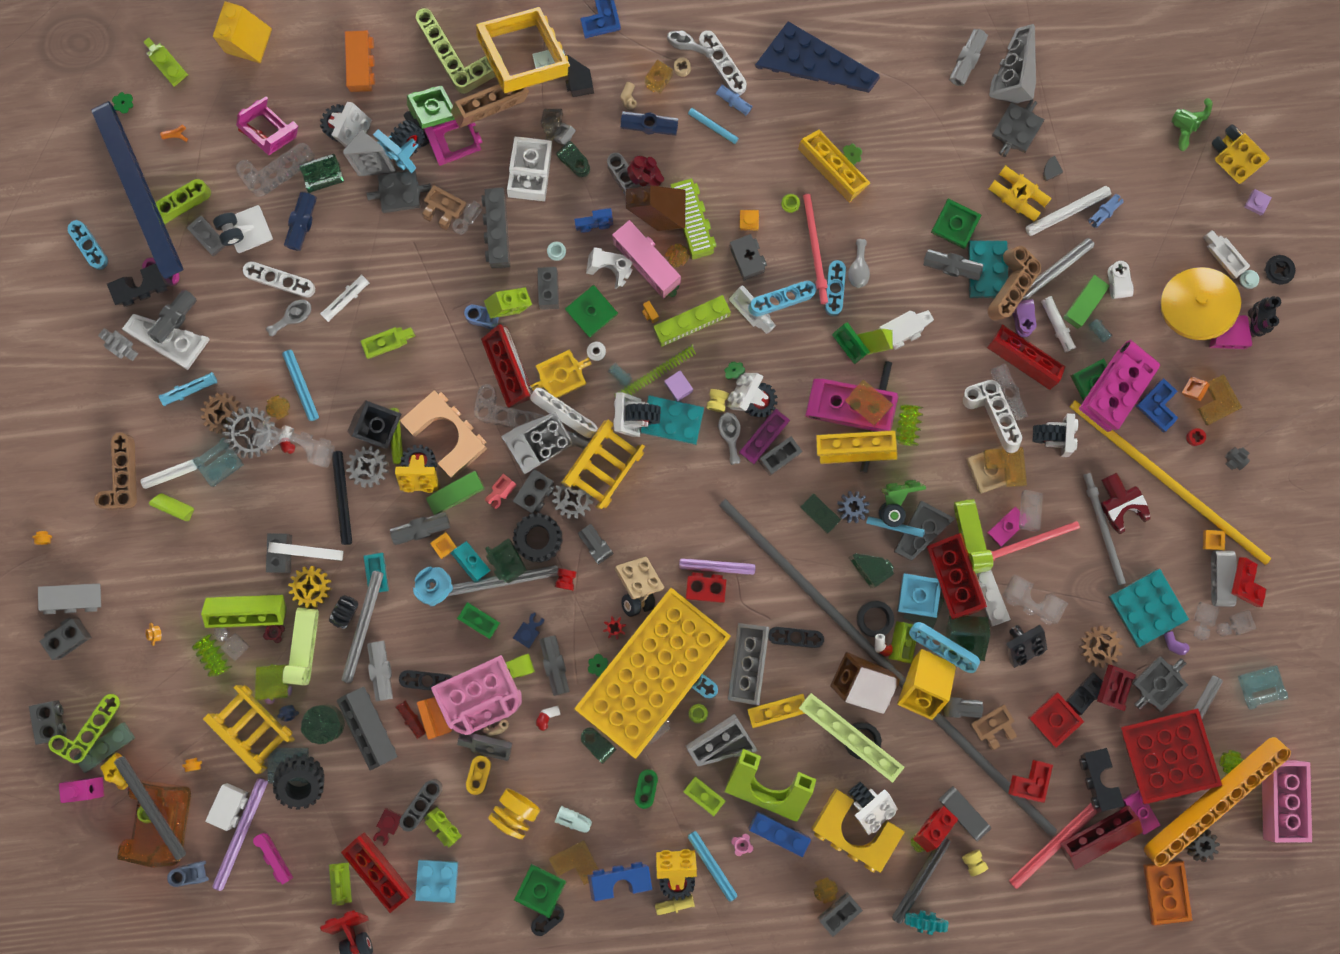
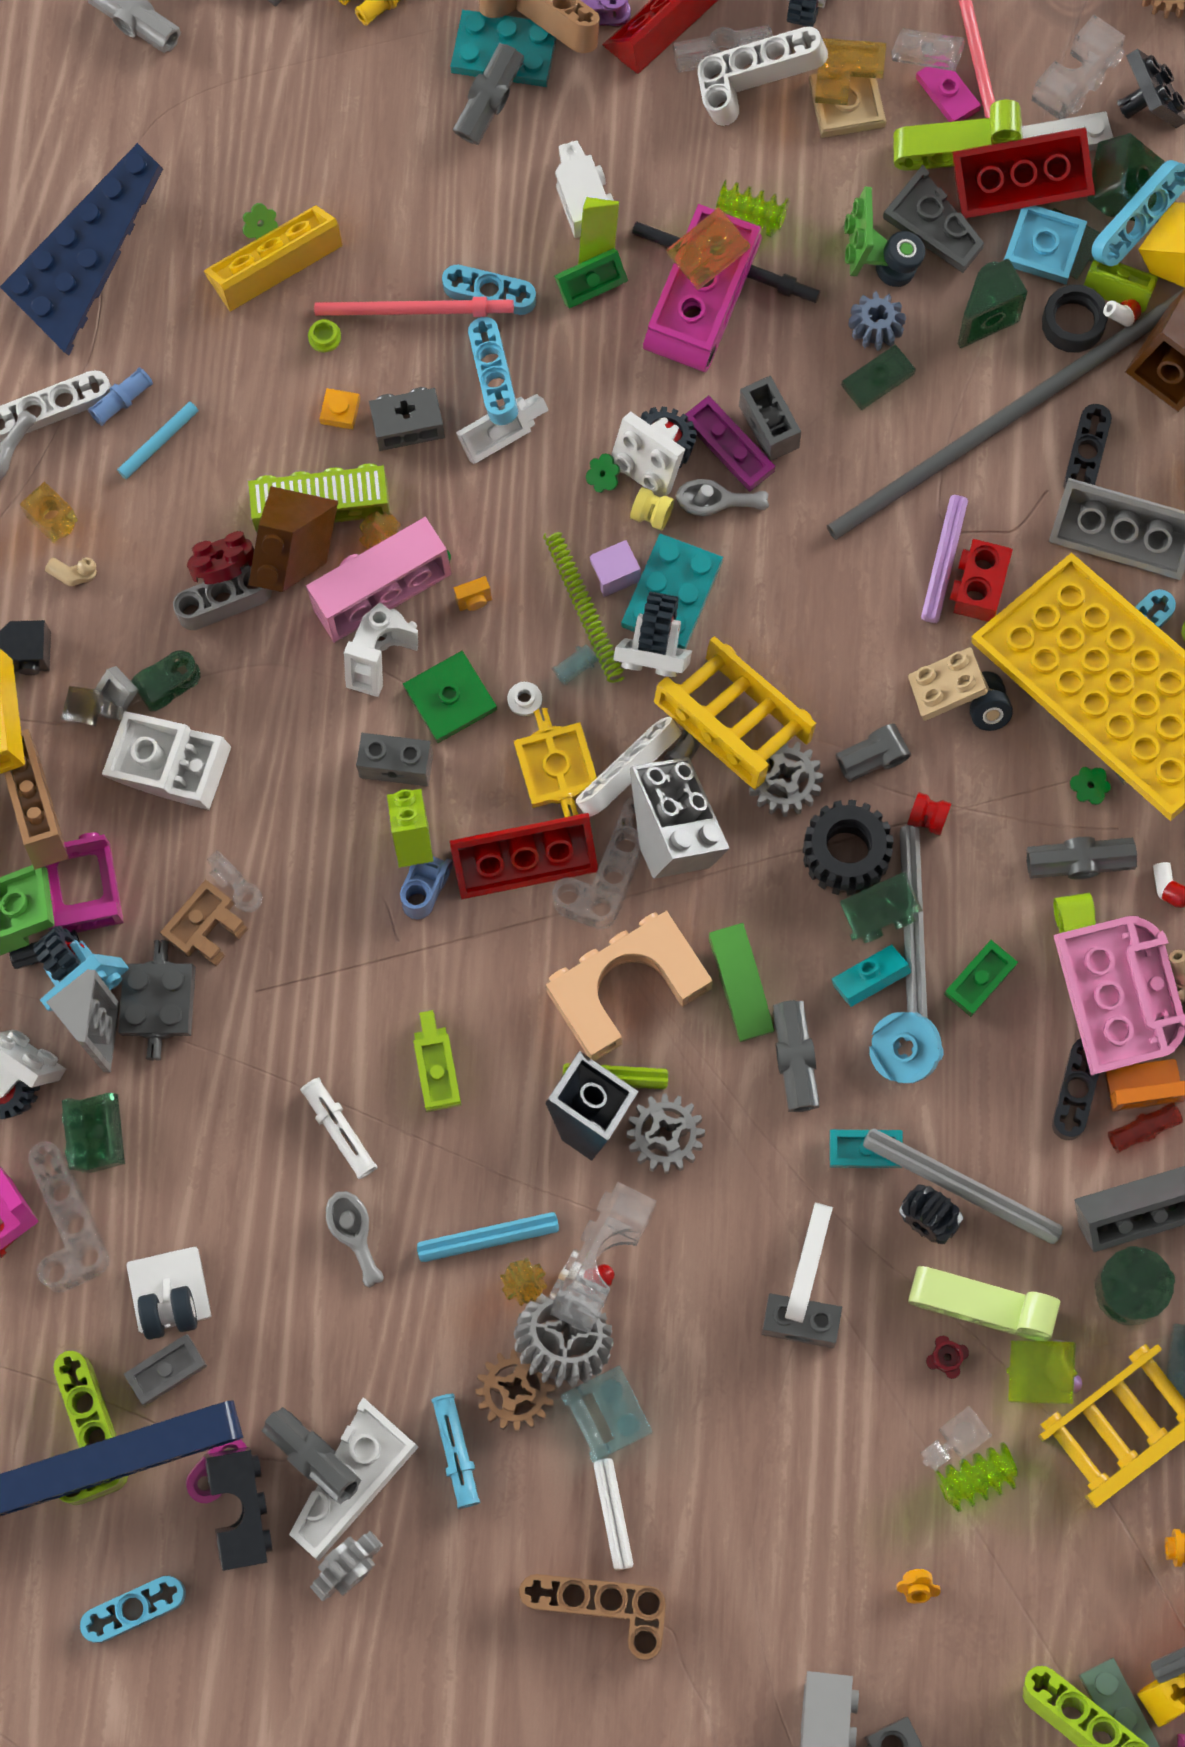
camera: 75 degrees left, 10 degrees down
lime slope [149,493,194,521] -> none
lime brick [201,595,287,628] -> none
white beam [243,262,315,298] -> none
dark blue plate [277,705,299,722] -> none
dark blue piece [284,192,317,251] -> none
yellow gear [288,566,332,608] -> none
black axle [331,451,352,545] -> none
light grey piece [367,641,393,701] -> none
yellow plate [395,445,439,493] -> none
light orange plate [430,532,457,559] -> none
dark grey brick [482,188,510,269] -> none
coral plate [485,473,517,509] -> none
dark grey brick [513,469,555,514] -> none
dark blue plate [513,612,545,649] -> none
light aqua plate [547,242,566,261] -> none
blue plate [574,208,613,233] -> none
red gear [603,616,627,640] -> none
dark blue piece [620,111,678,136] -> none
lime brick [653,295,731,347] -> none
tan bush [674,58,691,77] -> none
yellow fence [816,431,897,464] -> none
light grey piece [848,239,870,288] -> none
medium azure bar [867,516,925,537] -> none
green plate [931,198,982,249] -> none

